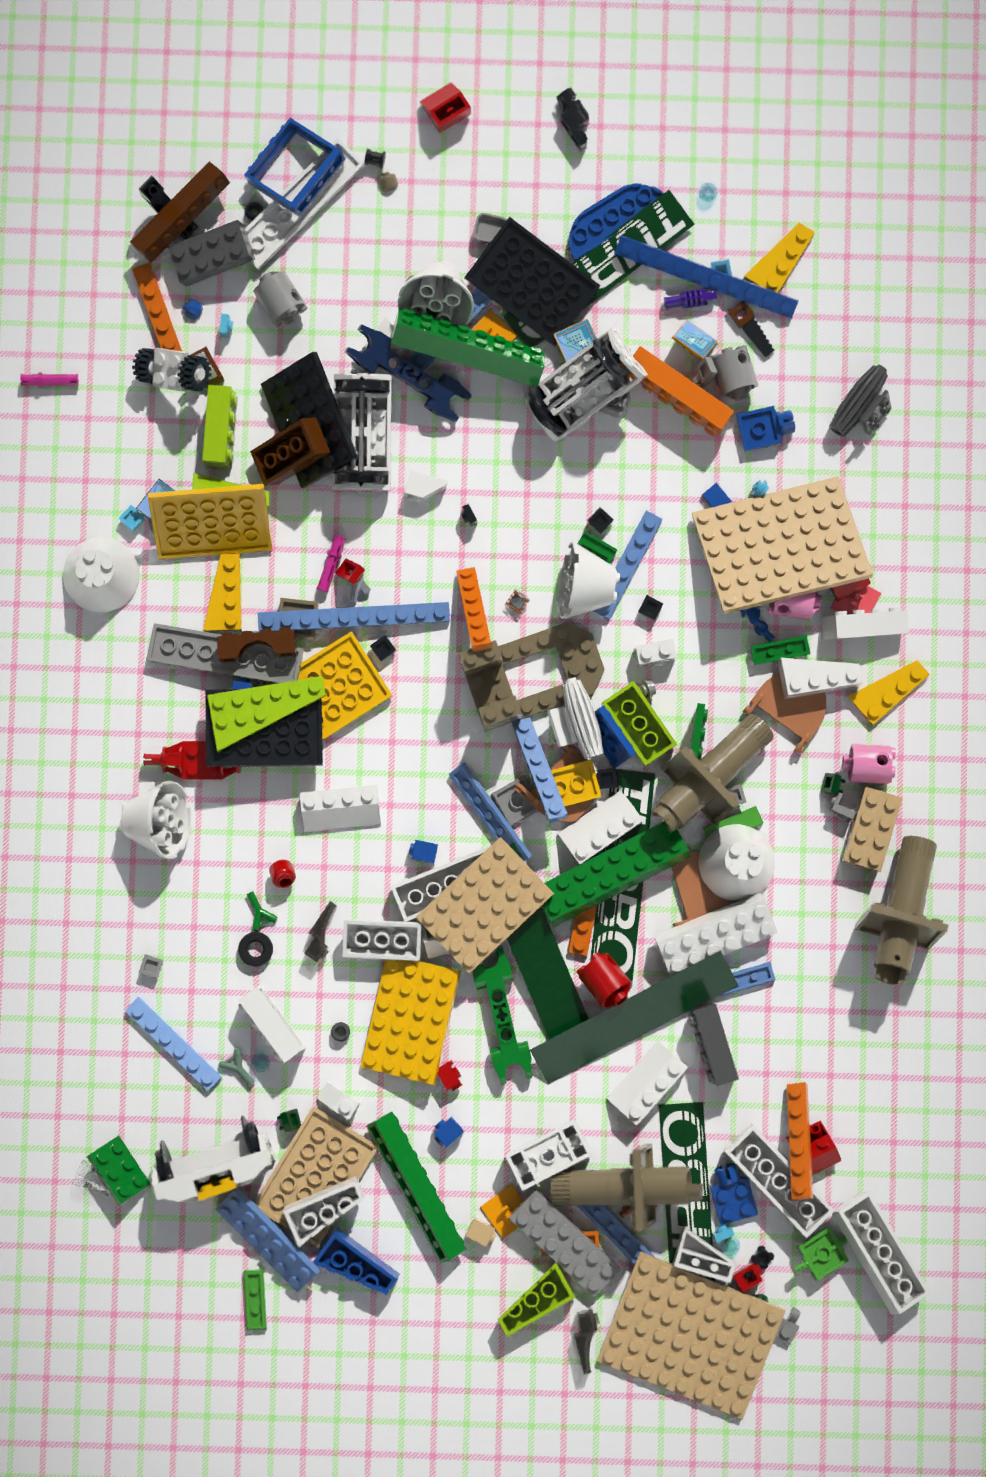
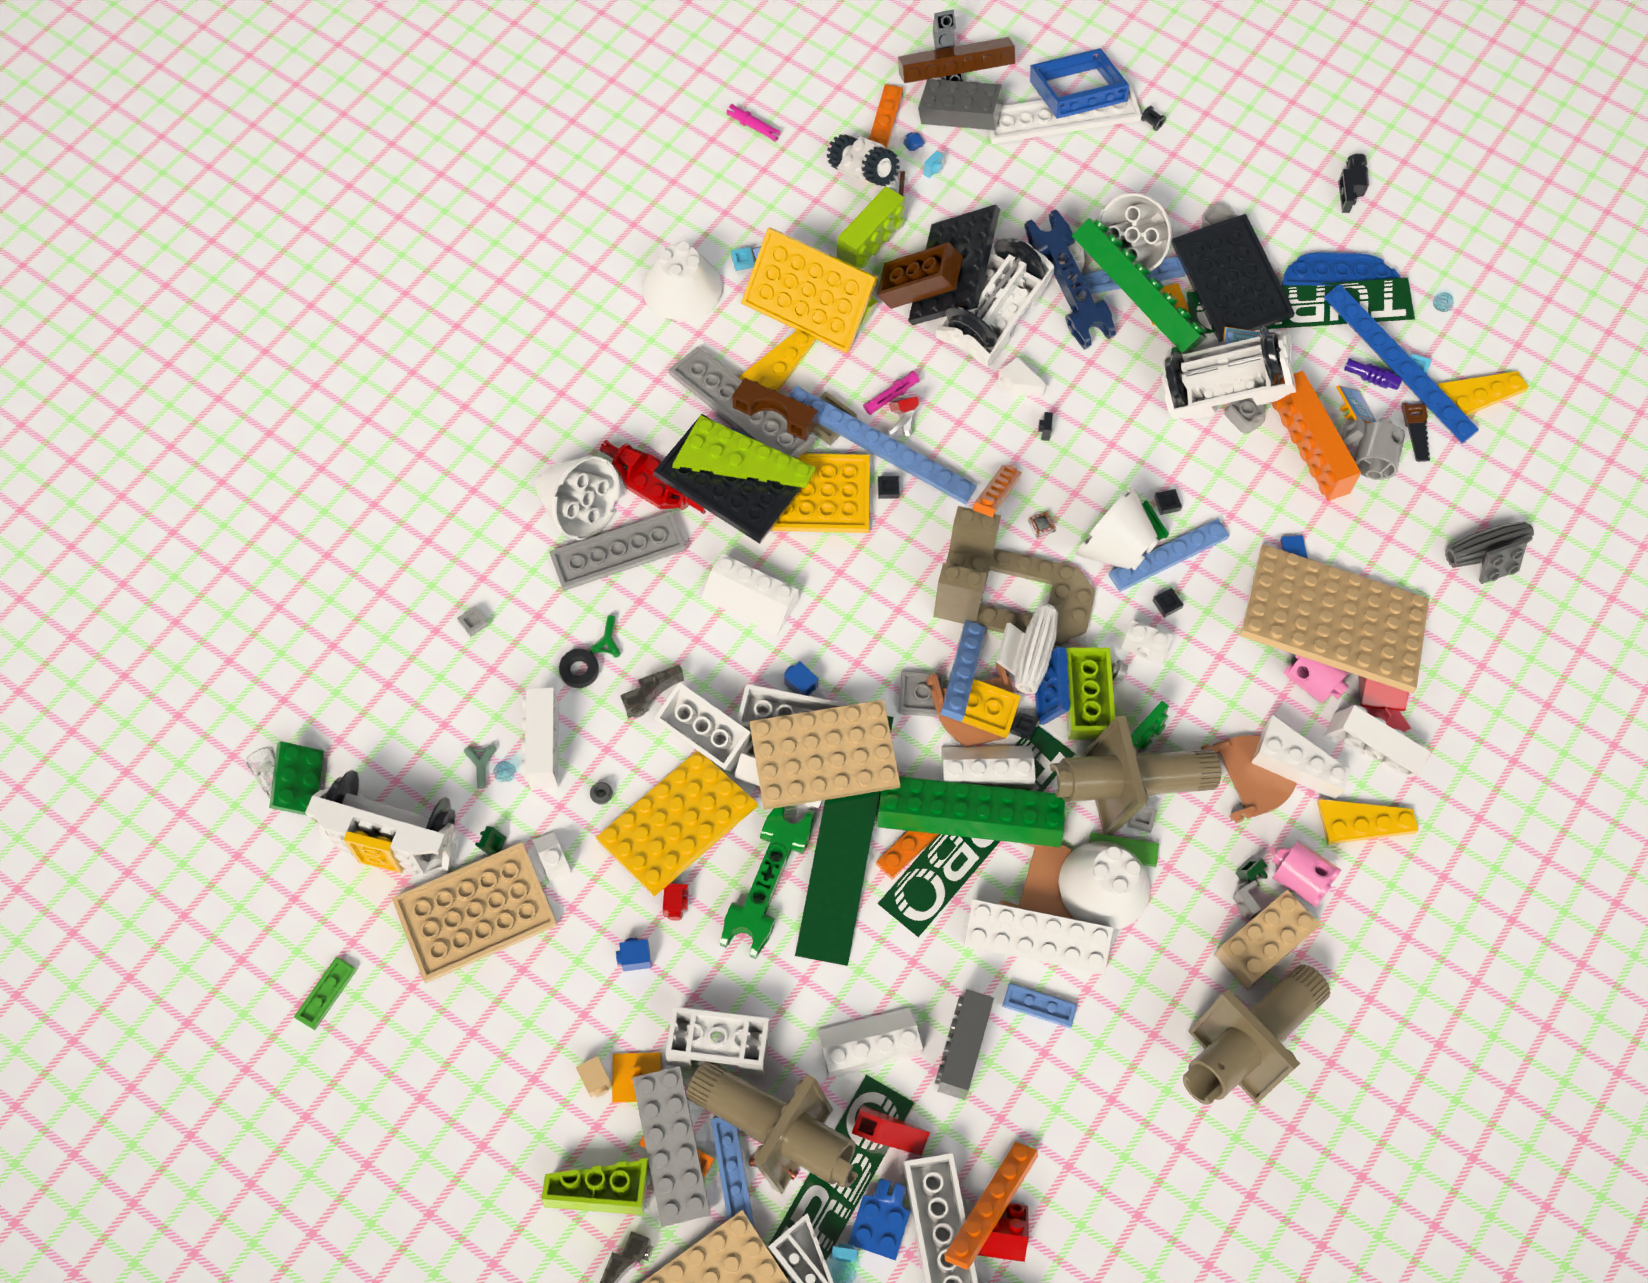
camera: 35 degrees right, 20 degrees down
light blue plate [125,997,222,1091] -> none
medium blue plate [215,1187,320,1292] -> none
black plate [245,202,263,221] -> none
light grey cylinder [253,271,307,327] -> none
red head [269,860,296,888] -> none
white wedge [283,1176,364,1247] -> none
blue wedge [313,1228,400,1295] -> none
green brick [366,1111,466,1264] -> none
dark tan piece [378,171,398,192] -> none
red slope [419,82,471,134] -> none
medium blue plate [449,762,532,861] -> none
dark green sticker [530,950,738,1084] -> none
red cylinder [576,952,633,1008] -> none
blue plate [737,406,796,452] -> none
blue animal [740,607,775,642] -> none
green plate [750,635,811,665] -> none
medium azure plate [751,480,769,497] -> none
none -> light grey plate [549,511,686,591]
none -> red slope [852,1105,930,1156]

